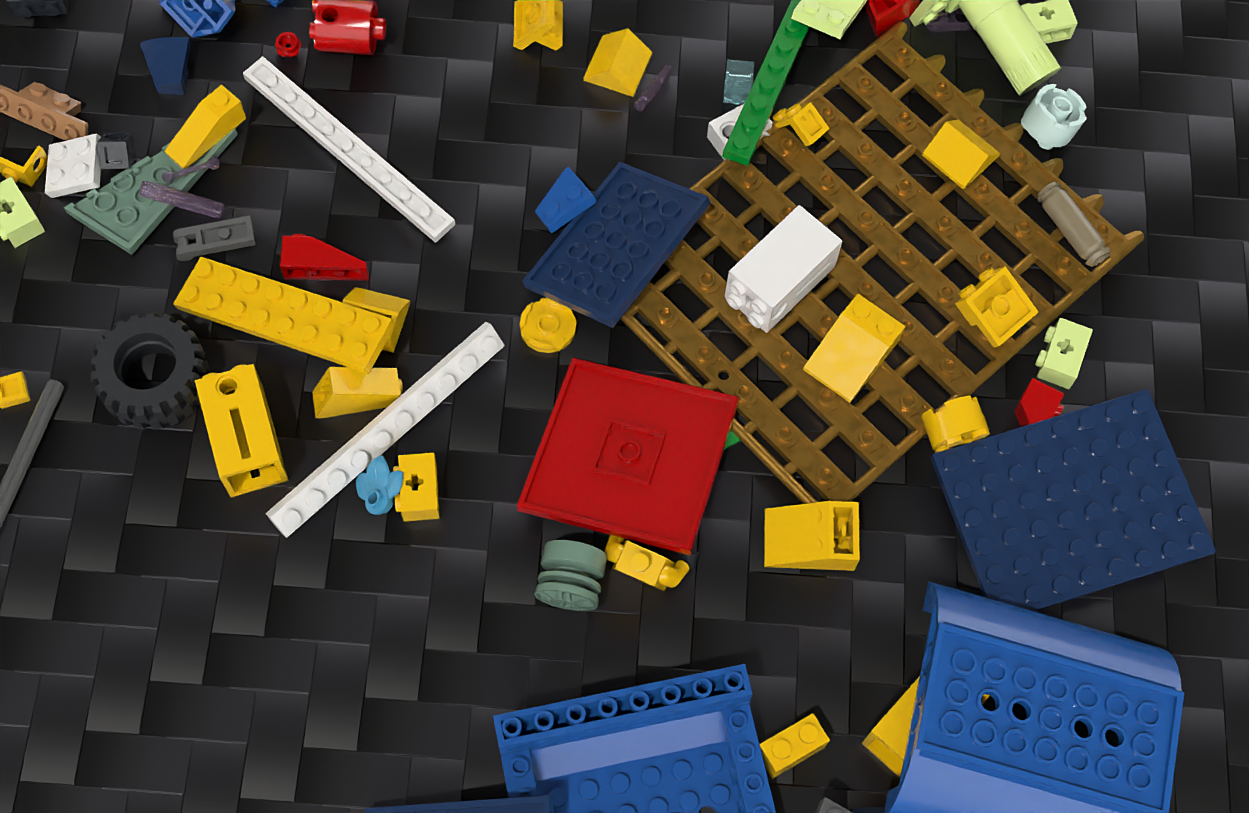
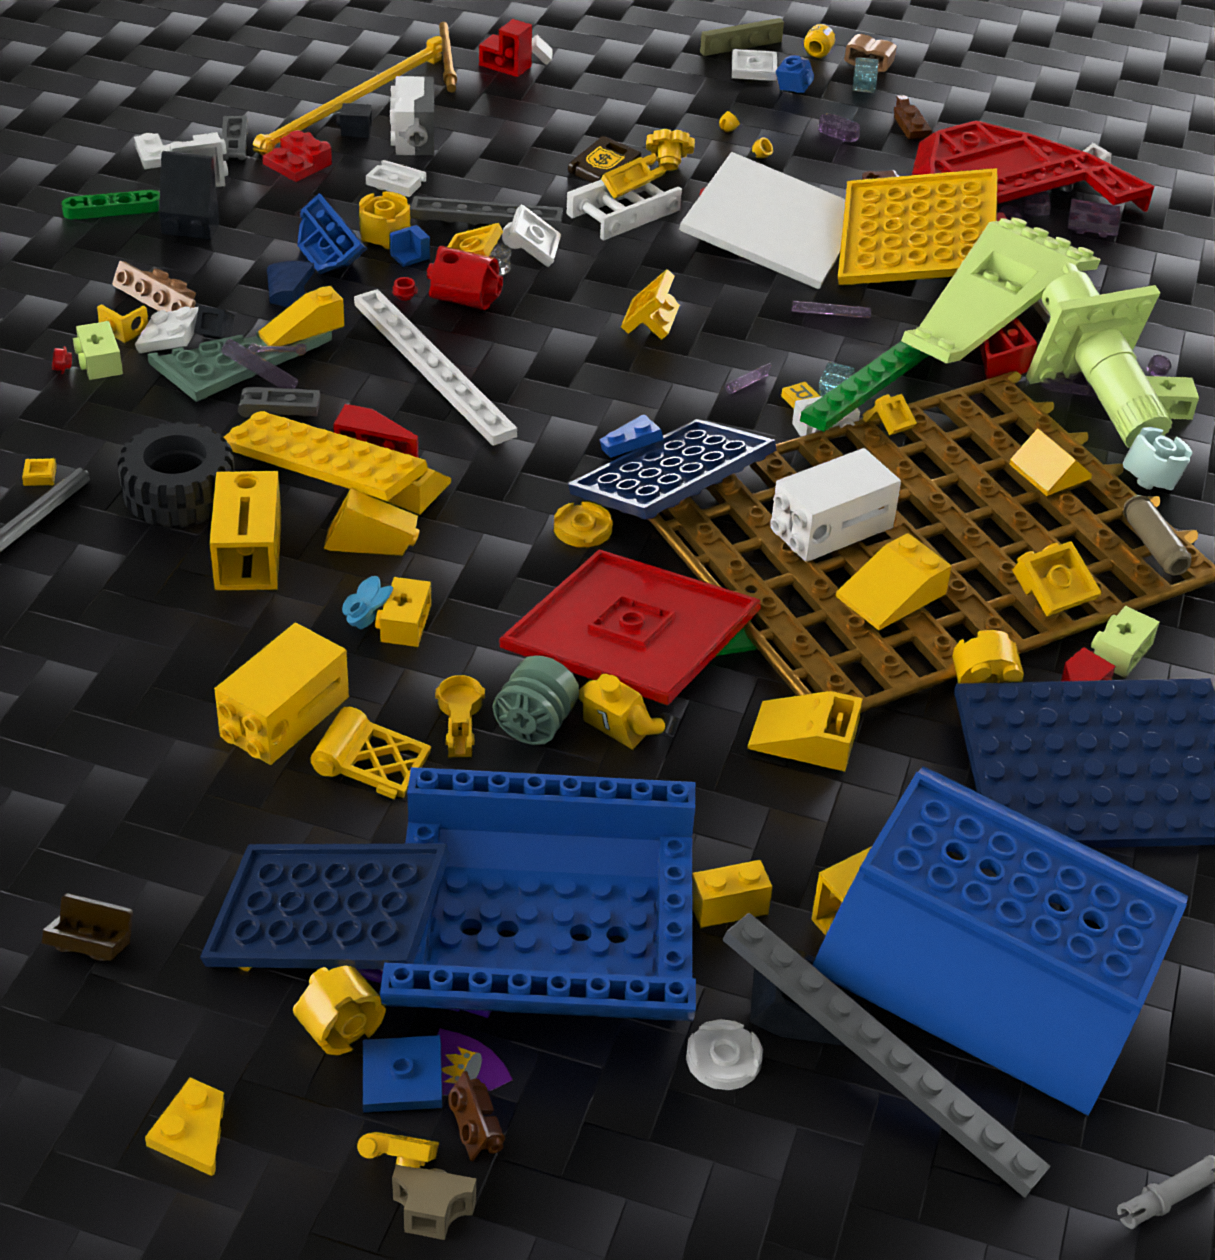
camera: 15 degrees right, 25 degrees down
white plate [266,322,505,538] -> none
yellow slope [584,28,652,97] -> none
none -> yellow brick [214,622,349,765]
none -> yellow piece [310,707,431,800]
none -> yellow piece [435,675,485,757]
none -> yellow tile [781,382,820,409]

